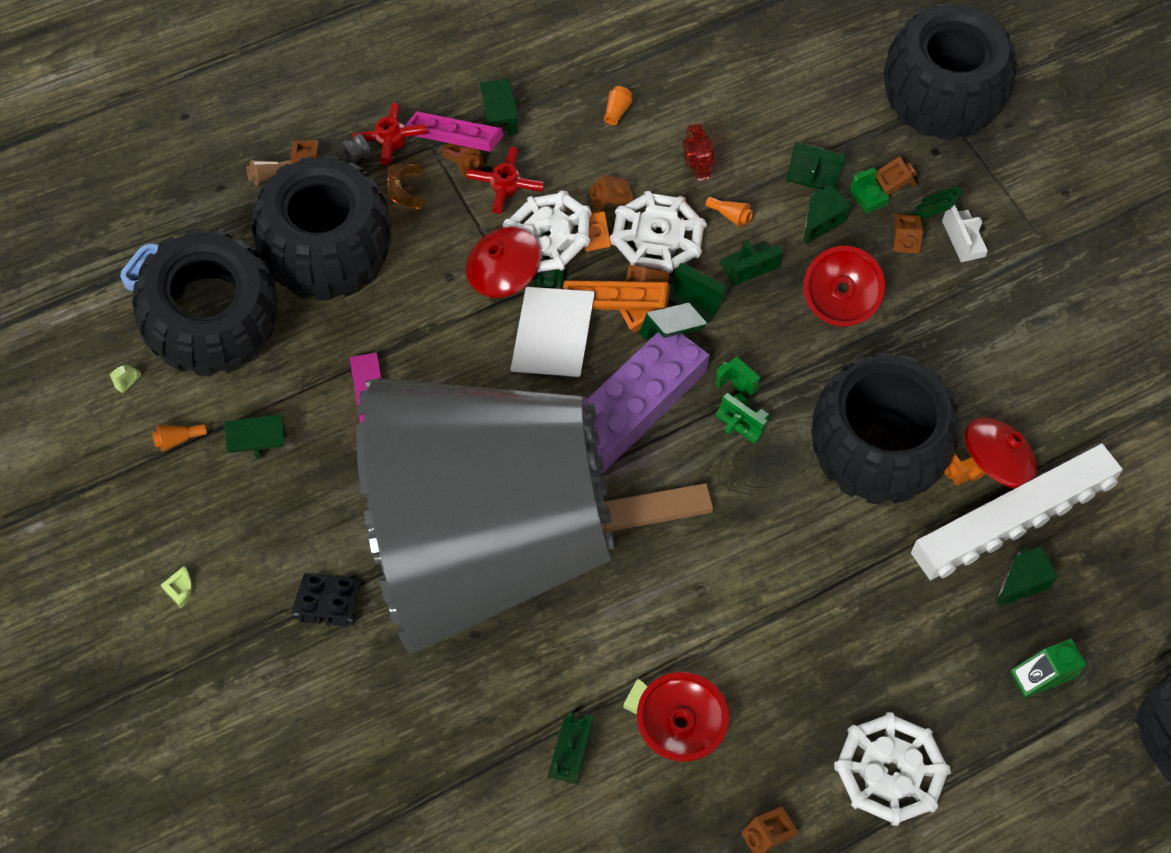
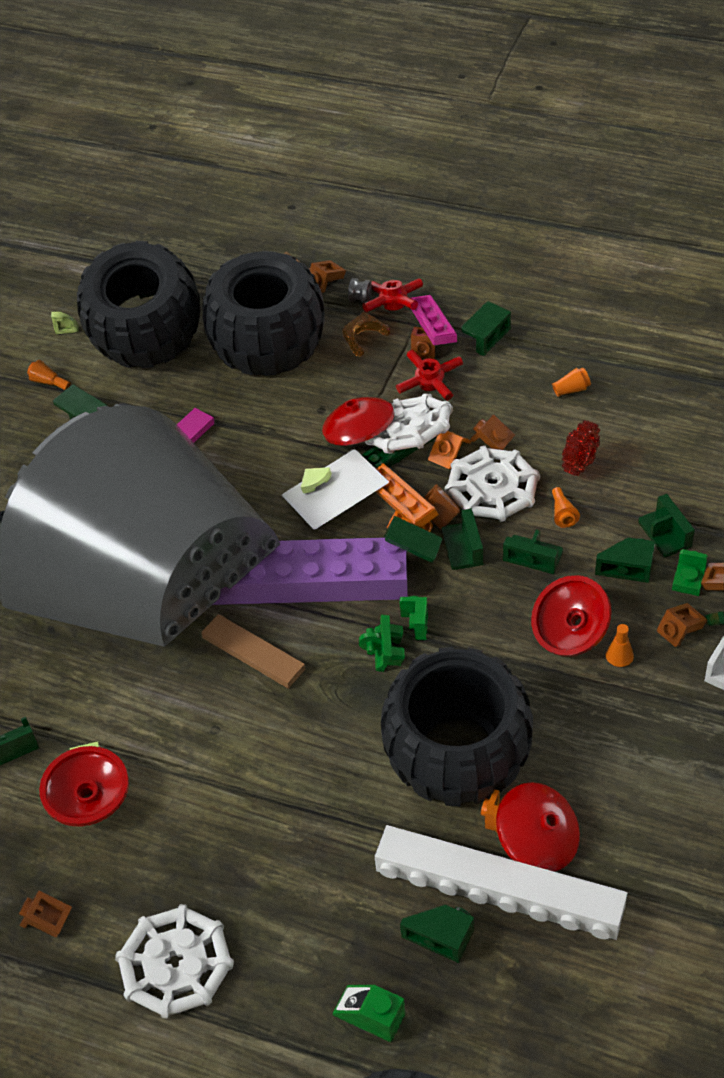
camera: 55 degrees right, 10 degrees down
none -> yellowish green tile [301,467,332,493]
none -> orange cone [606,624,634,667]

